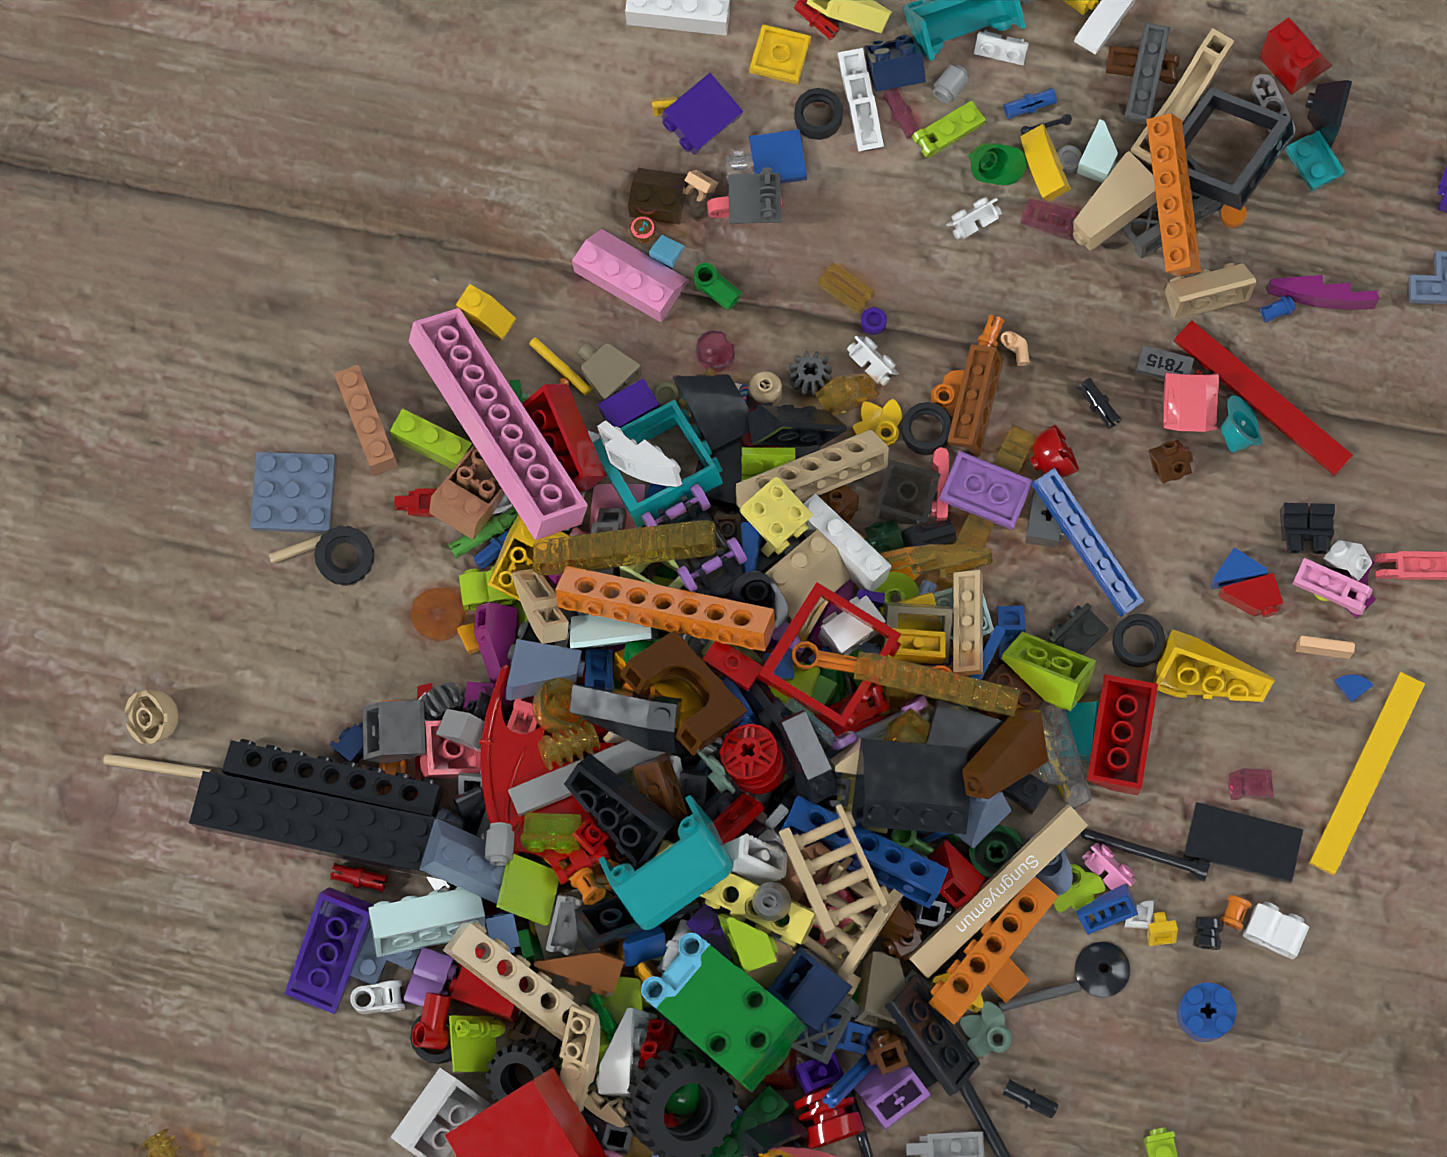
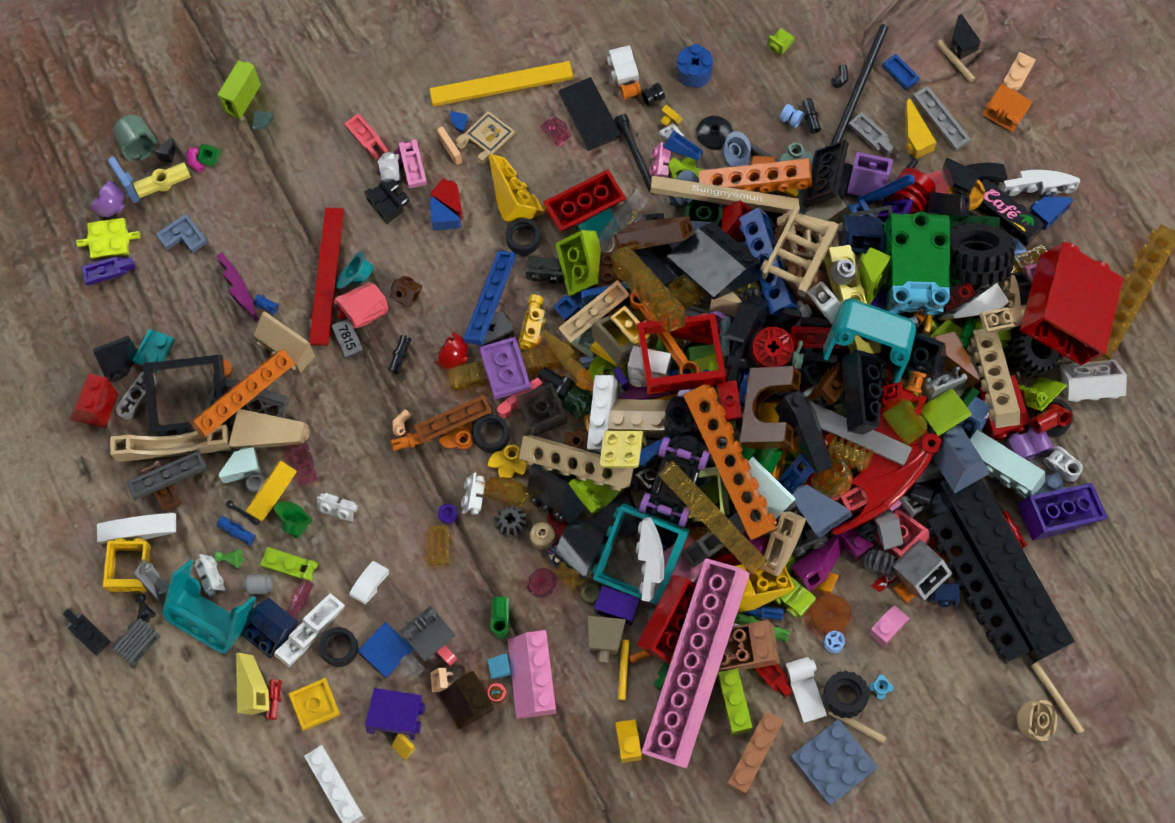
camera: 130 degrees left, 5 degrees down
light grey brick [485,822,515,866] -> none
reddish brown brick [865,1029,908,1075] -> none
none -> bright green piece [214,549,245,568]
none -> white slope [349,561,389,605]
none -> tan flag [456,111,515,165]
none -> yellow brick [518,294,546,350]
none -> sand blue piece [722,131,751,167]
none -> light blue wheel [779,104,804,128]
none -> white door [785,657,827,723]
none -> light blue wheel [823,631,845,654]
none -> bright pink slope [868,605,910,648]
none -> medium azure plate [869,675,894,699]

